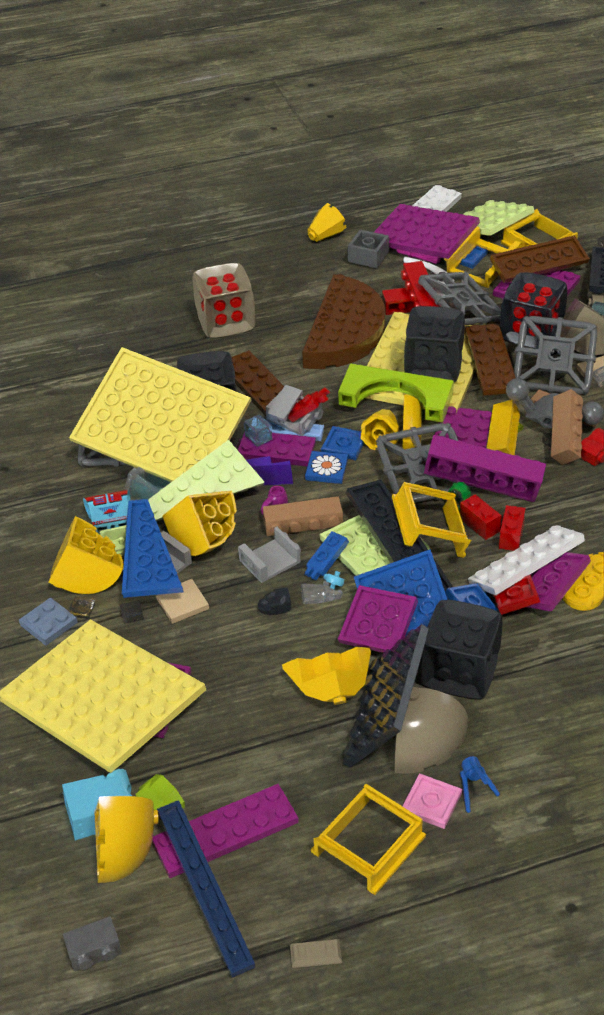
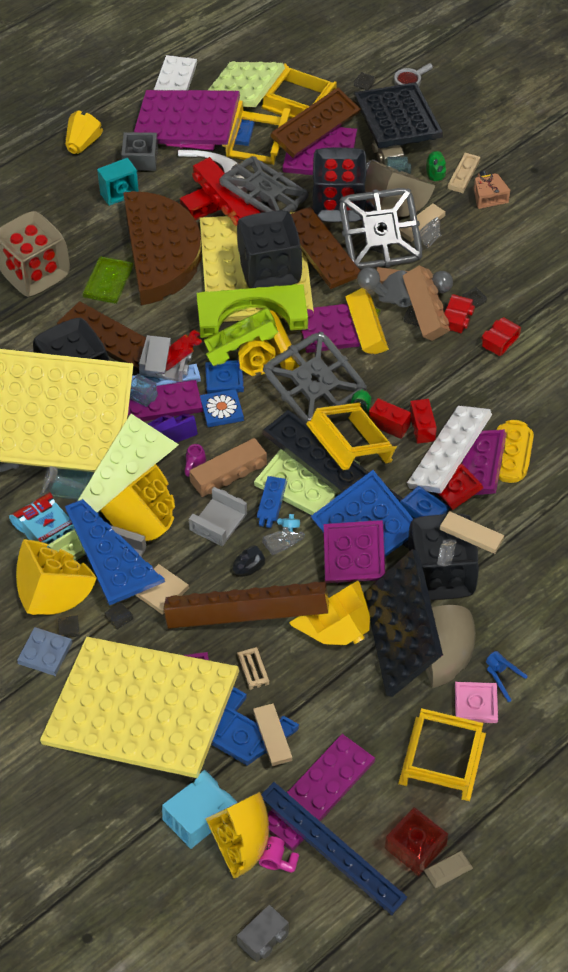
camera: 25 degrees left, 10 degrees up
lime slope [135,774,185,810] -> none
magenta brick [423,435,546,502] -> none
none -> clear neon green tile [83,256,133,304]
none -> teal brick [97,158,139,206]
none -> reddish brown brick [163,582,329,628]
none -> lime piece [204,307,278,366]
none -> blue wing [212,687,299,766]
none -> tan tile [238,647,269,690]
none -> tan tile [253,704,292,766]
none -> dark pink piece [259,837,299,873]
none -> clear red brick [385,807,448,876]
none -> clear slope [437,539,456,566]
none -> tan tile [440,511,504,554]

